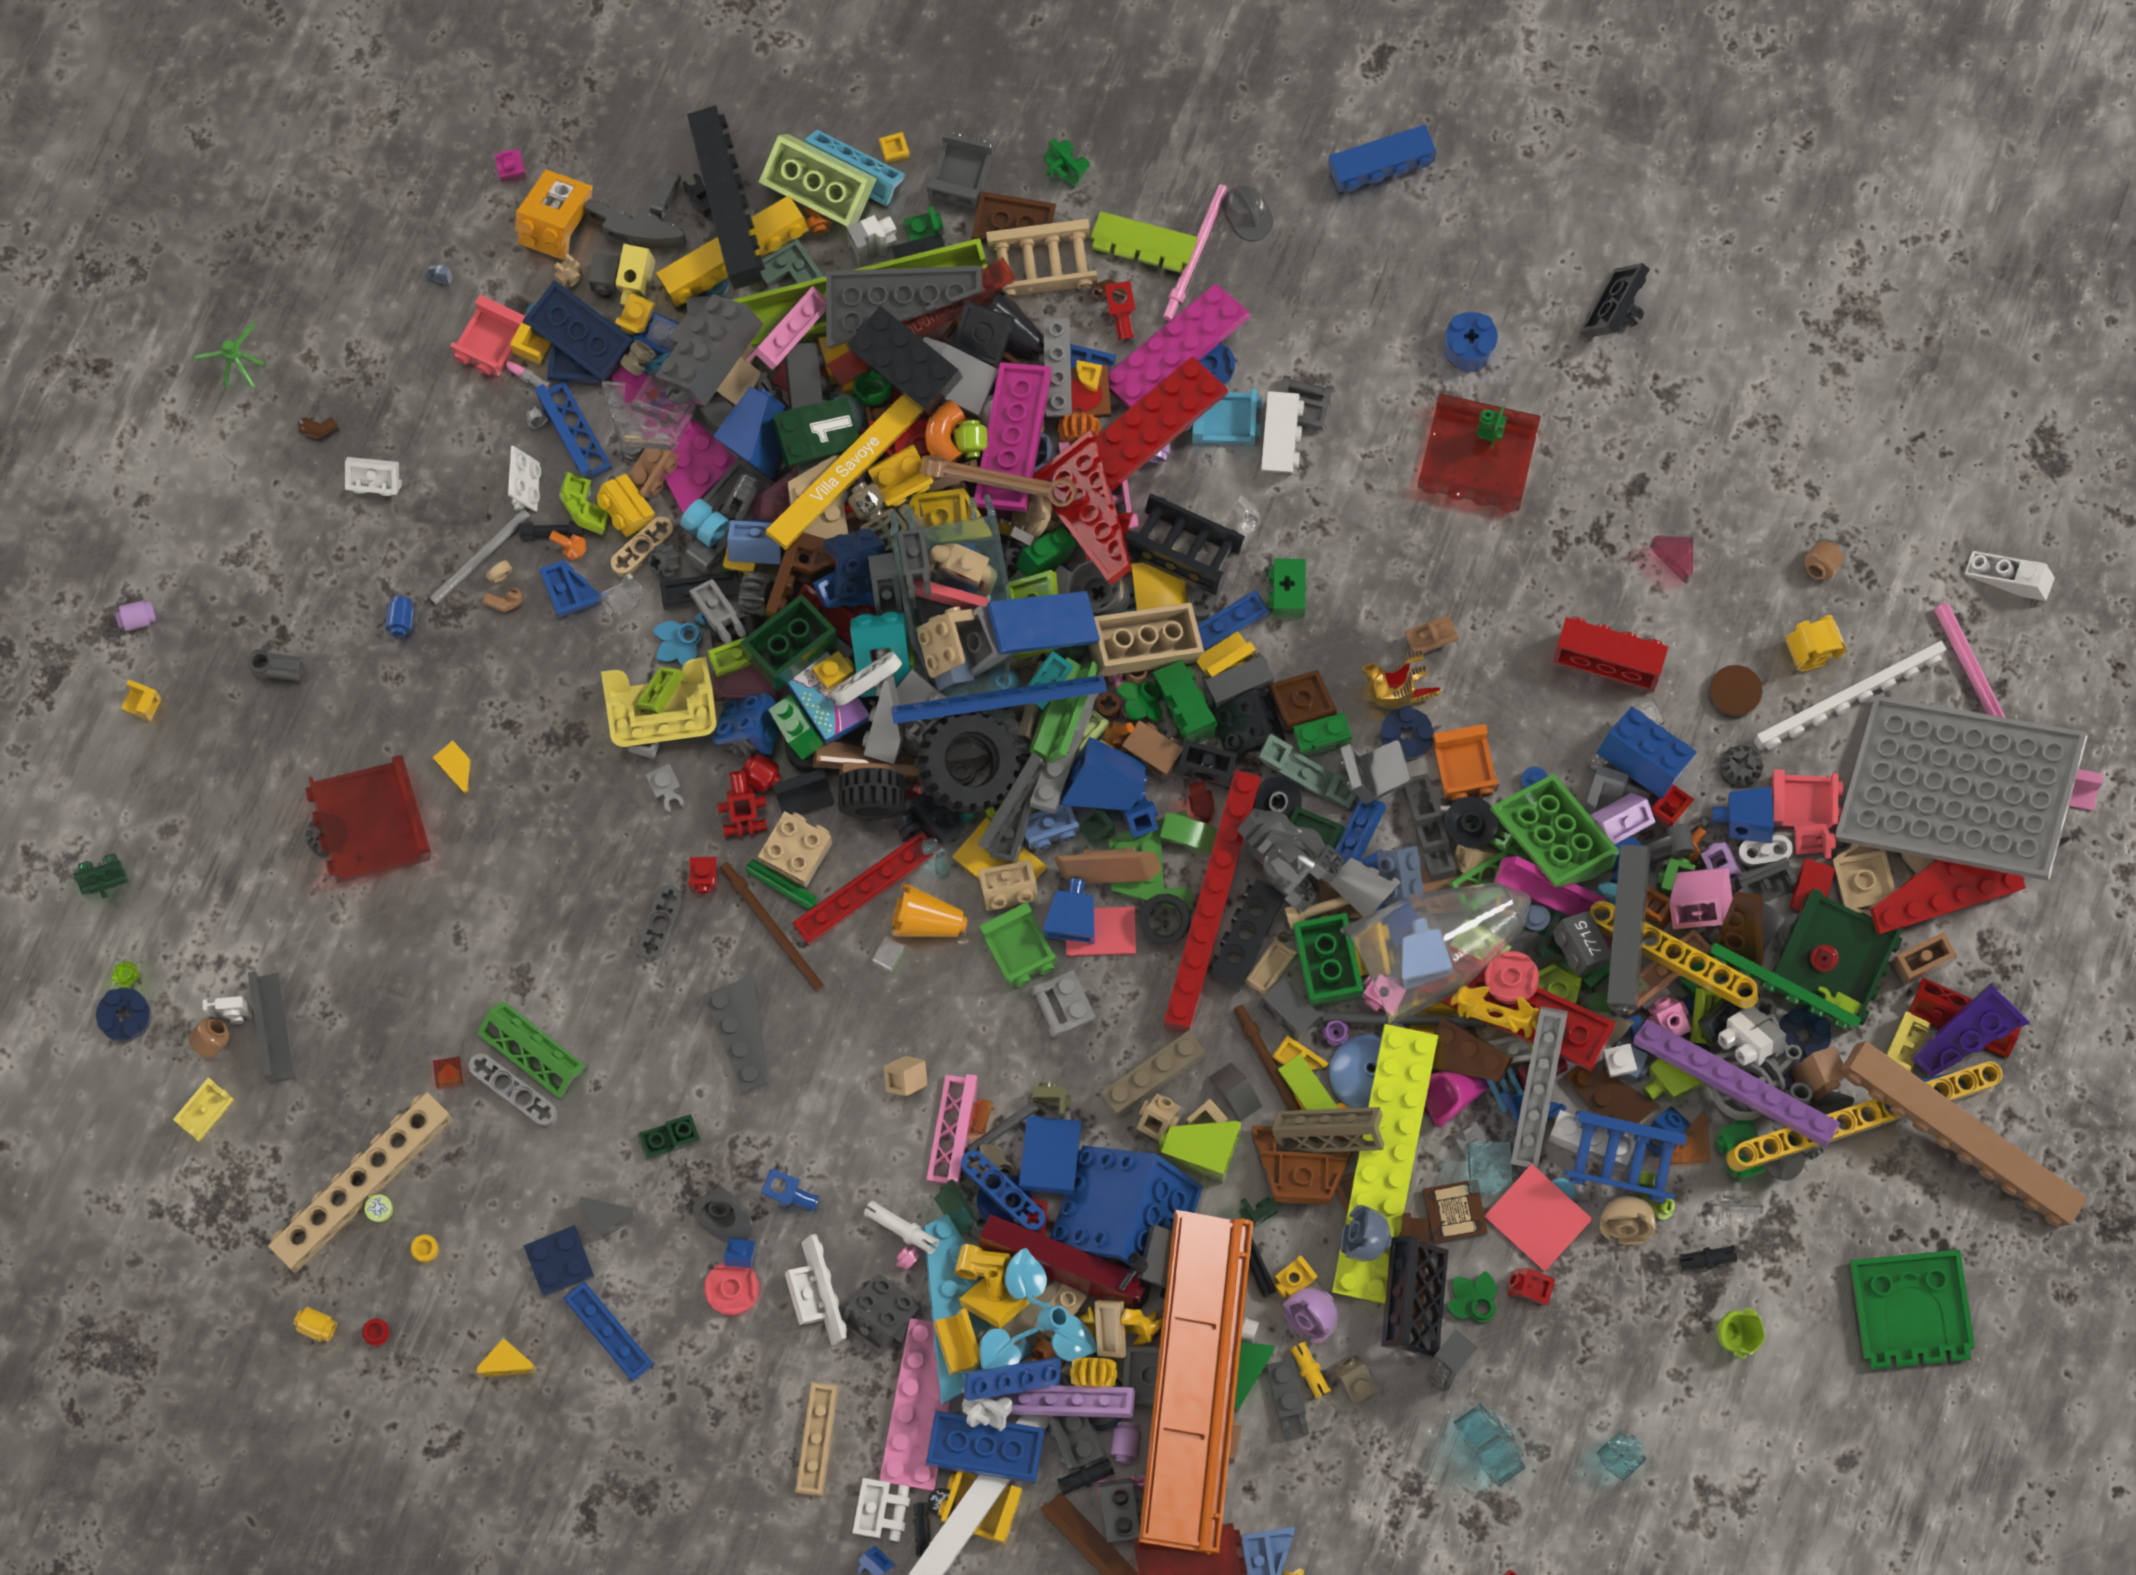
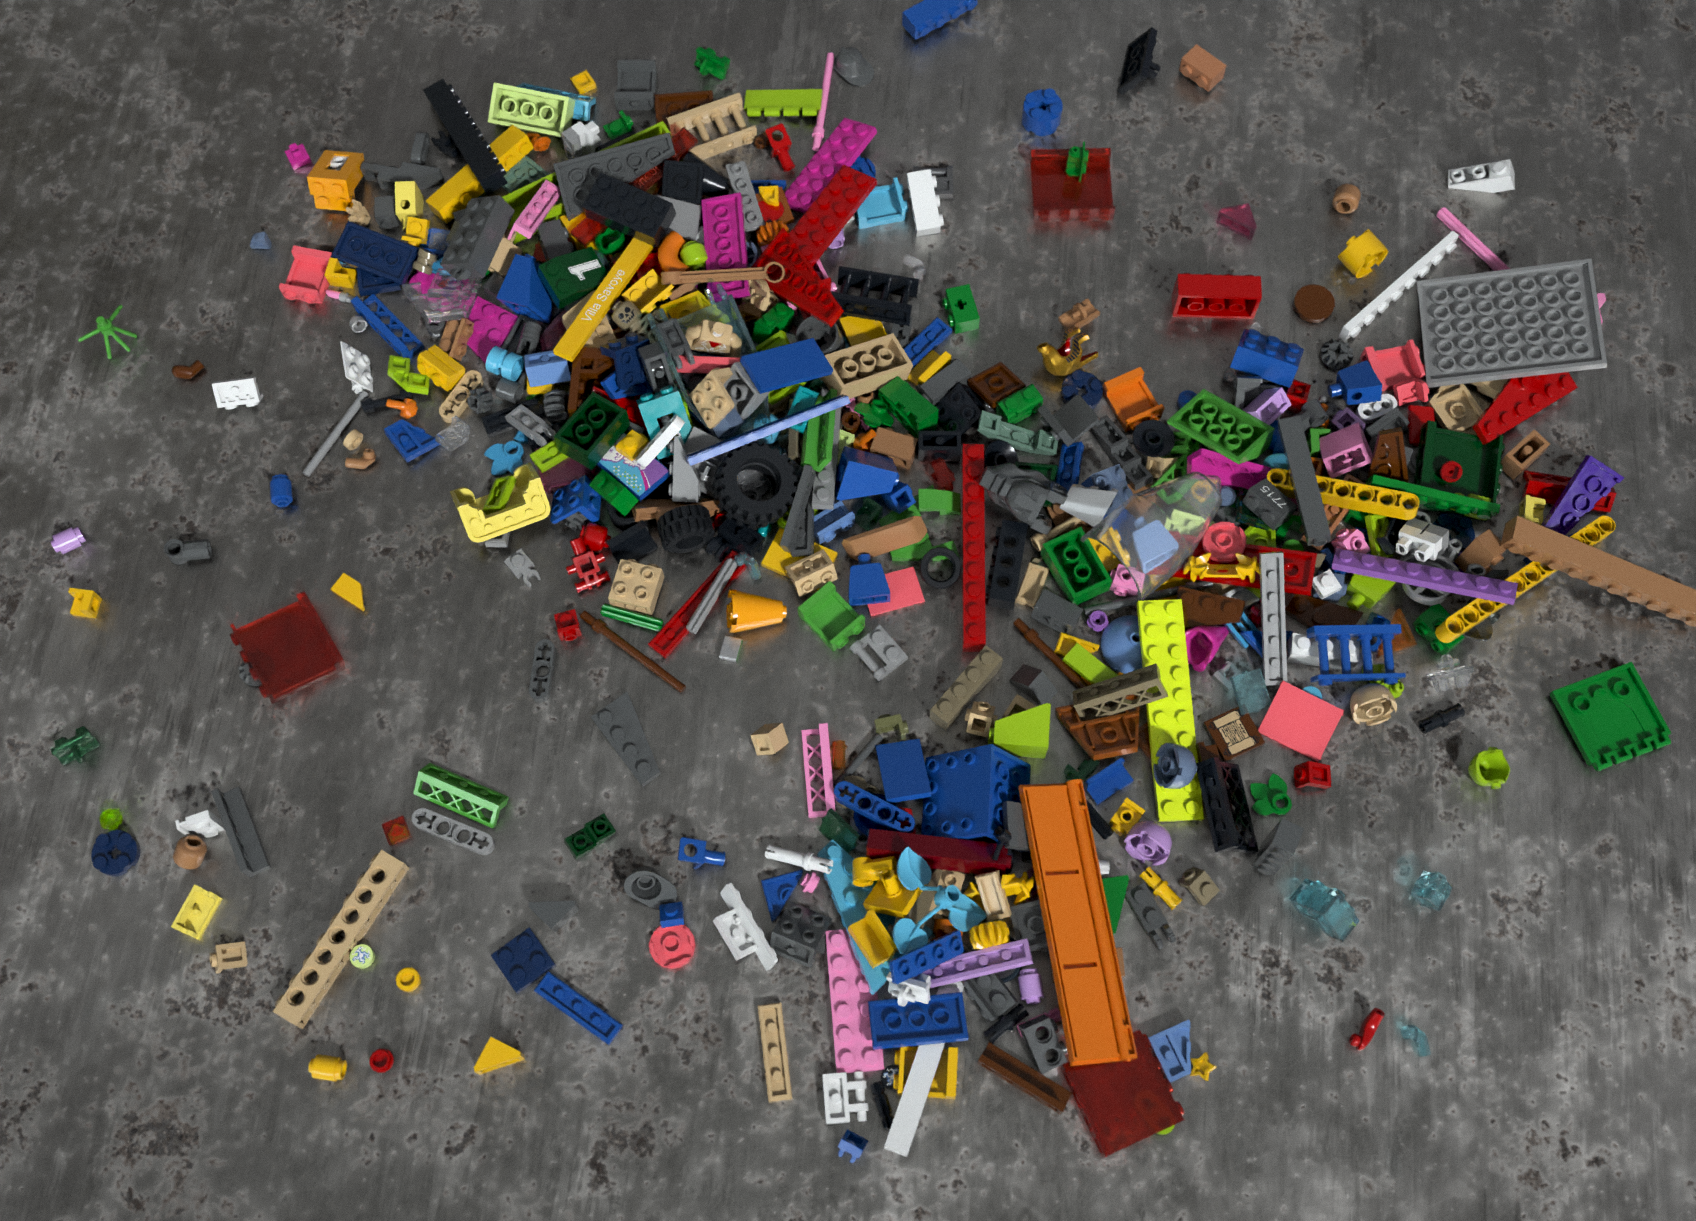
camera: 15 degrees left, 5 degrees down
none -> tan bracket [210,941,248,974]
none -> light grey axle [686,558,737,634]
none -> blue tile [761,869,803,923]
none -> blue panel [1084,757,1134,806]
none -> nougat brick [1179,44,1227,92]

